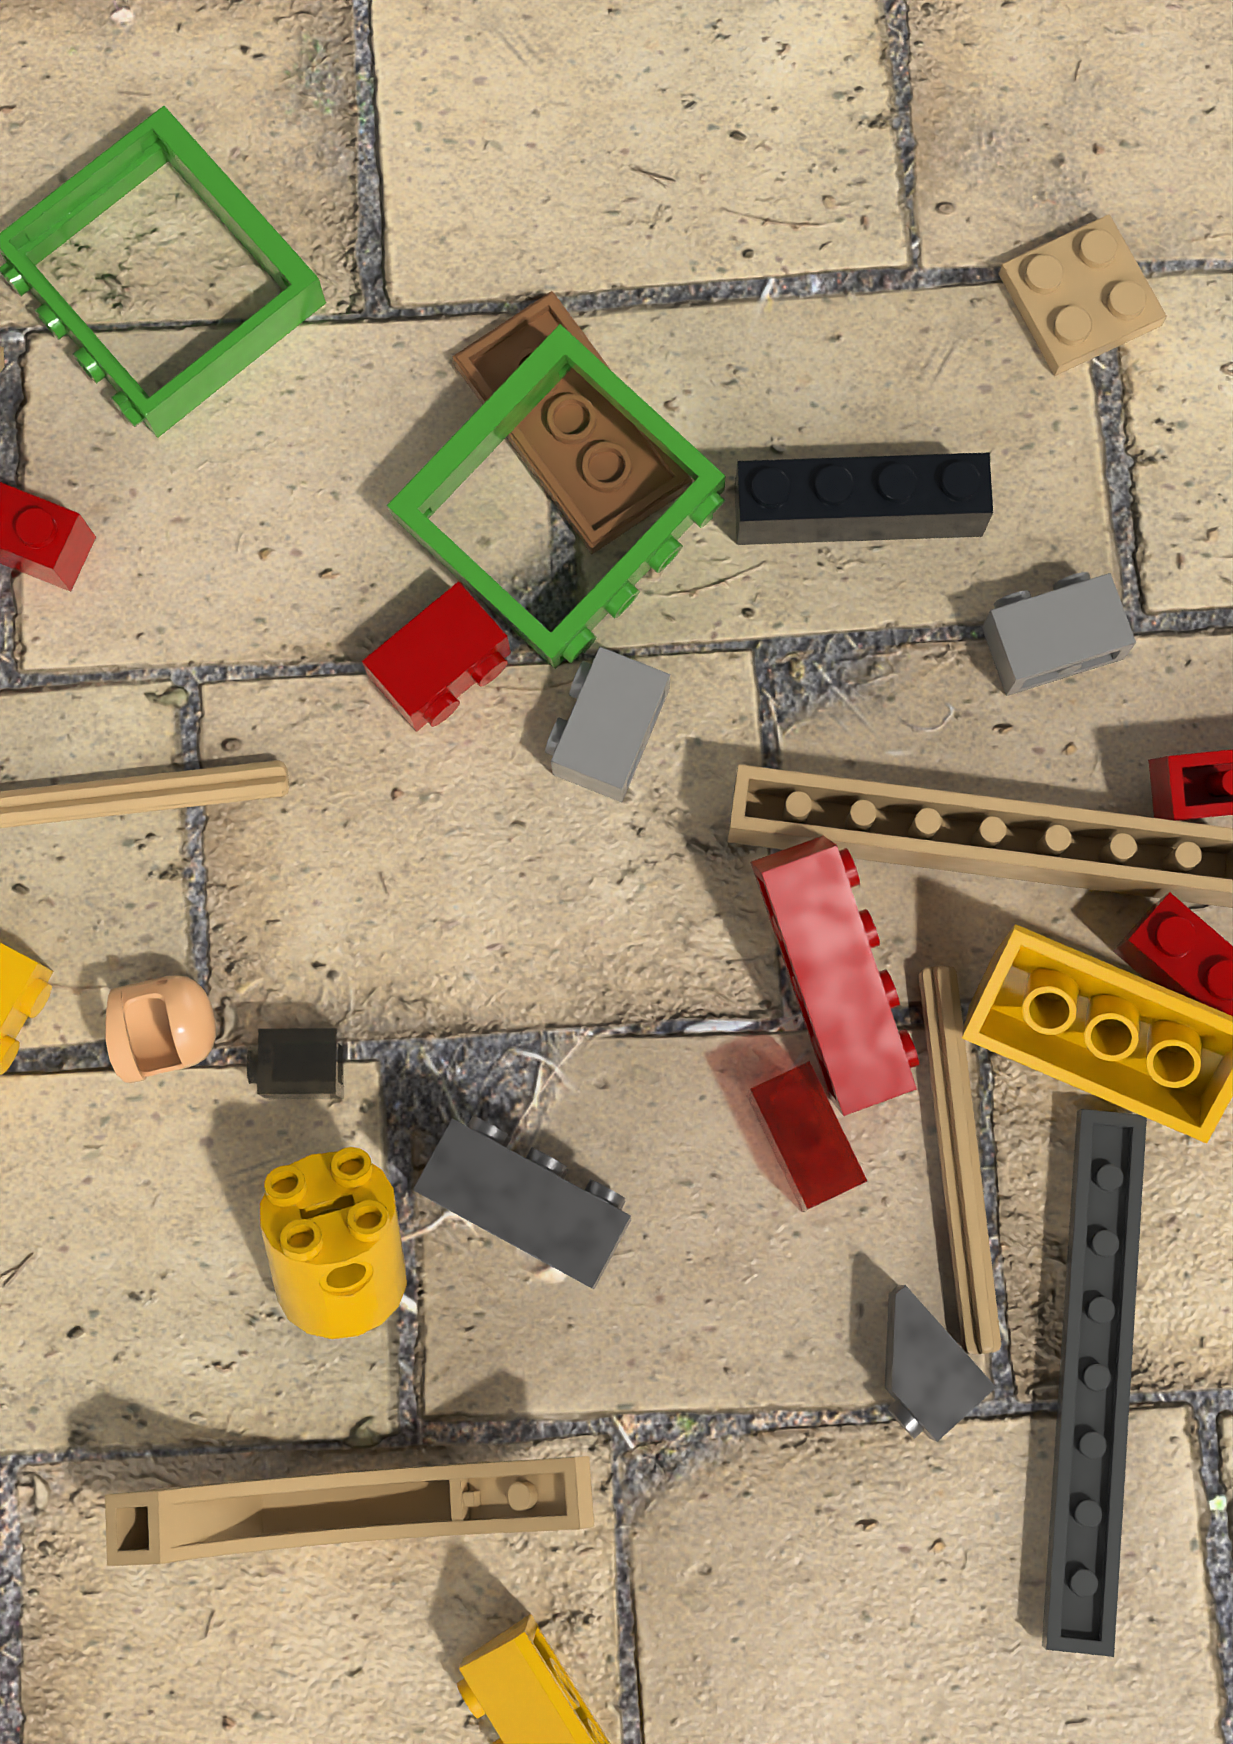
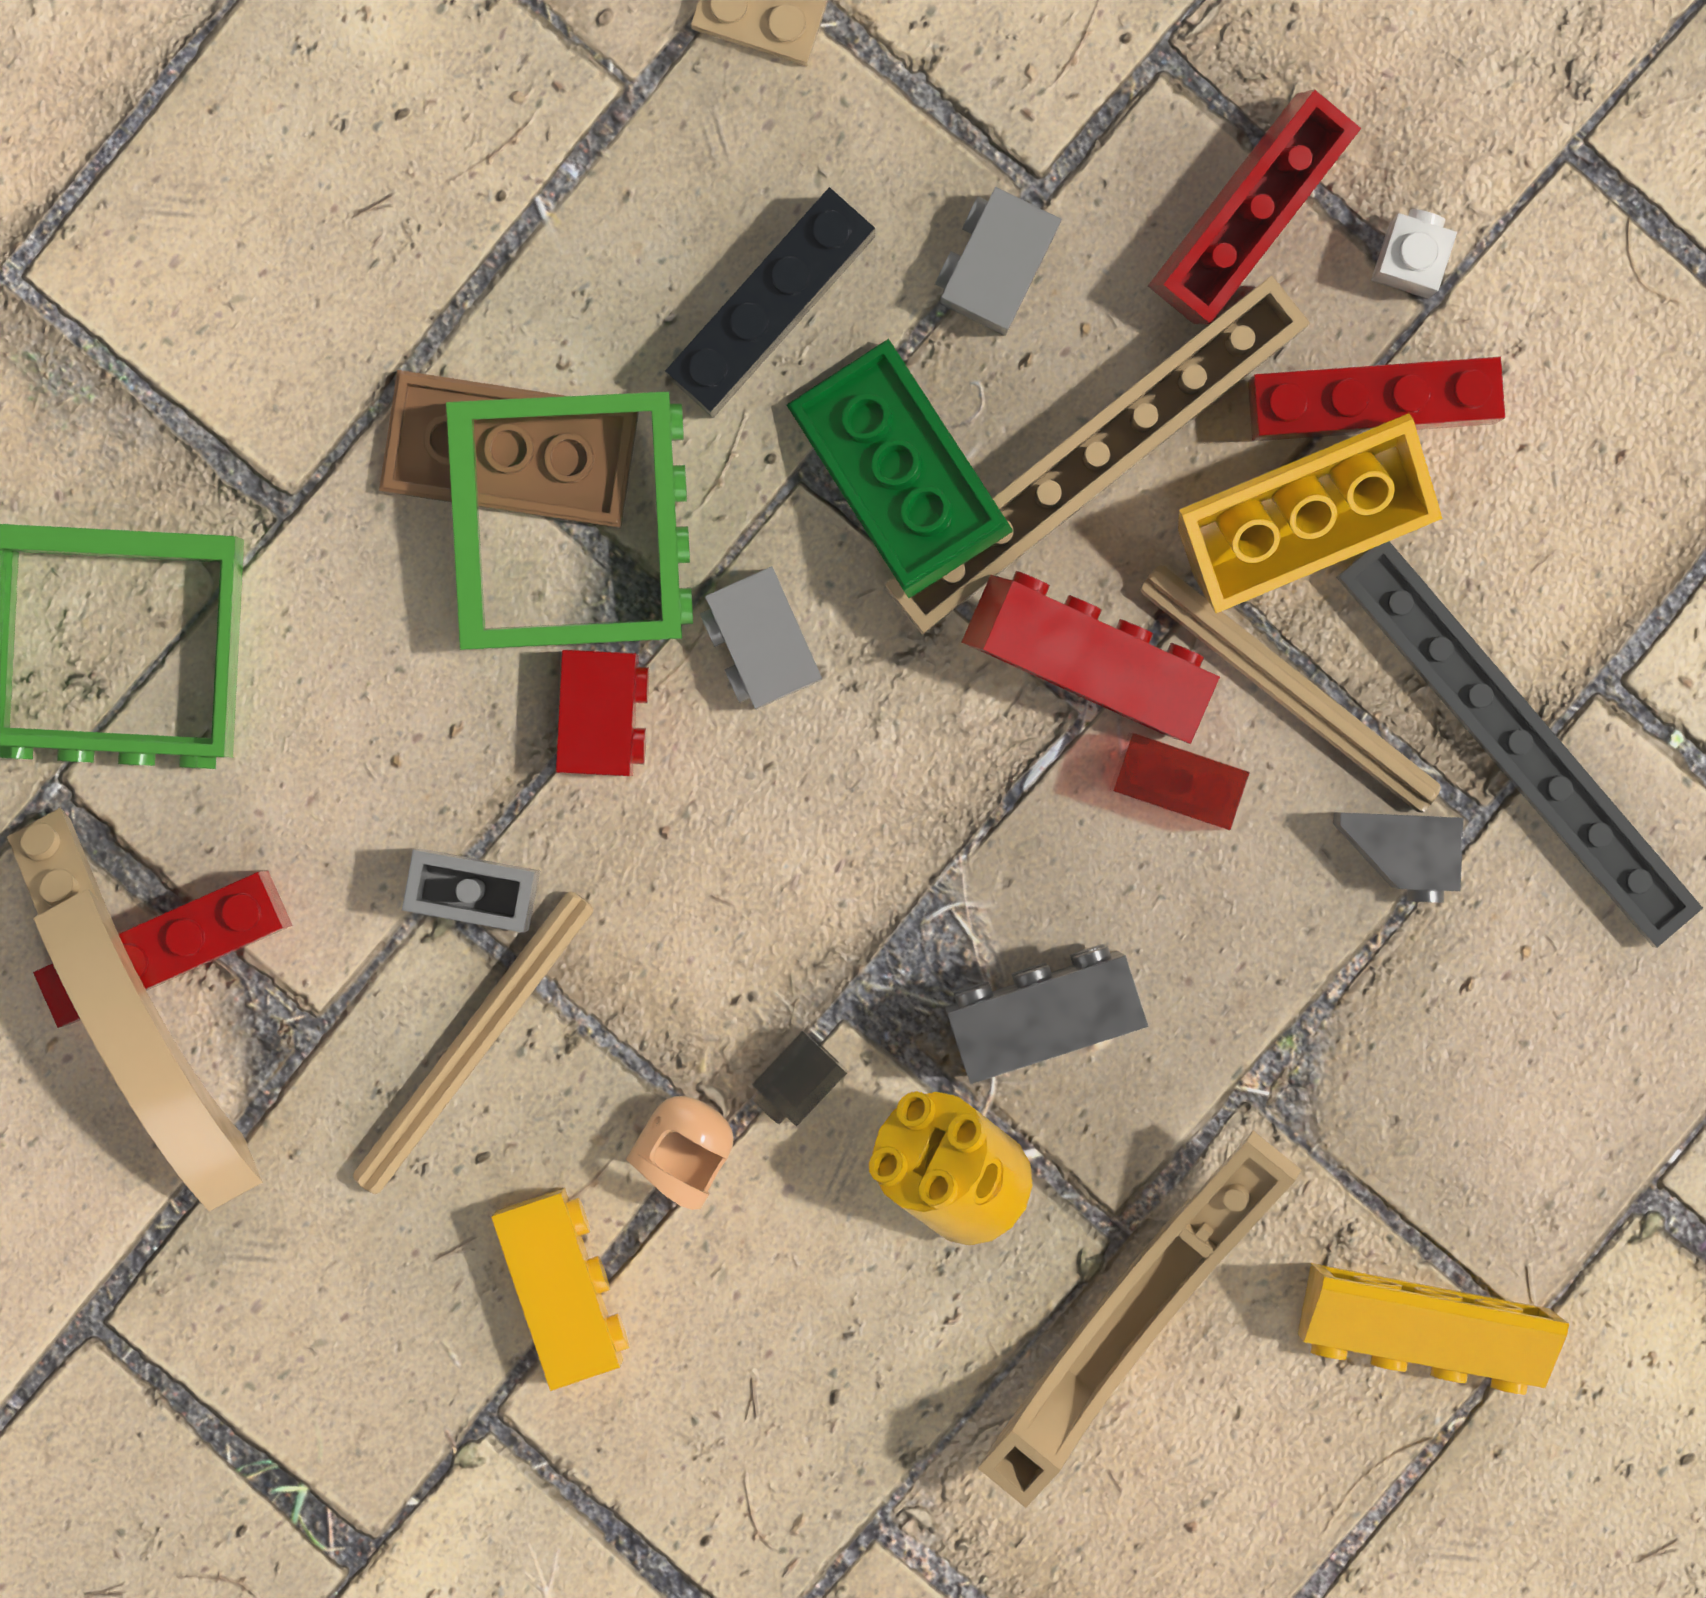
camera: 50 degrees left, 10 degrees up
none -> light grey brick [402,848,540,933]
none -> green tile [786,338,1014,598]

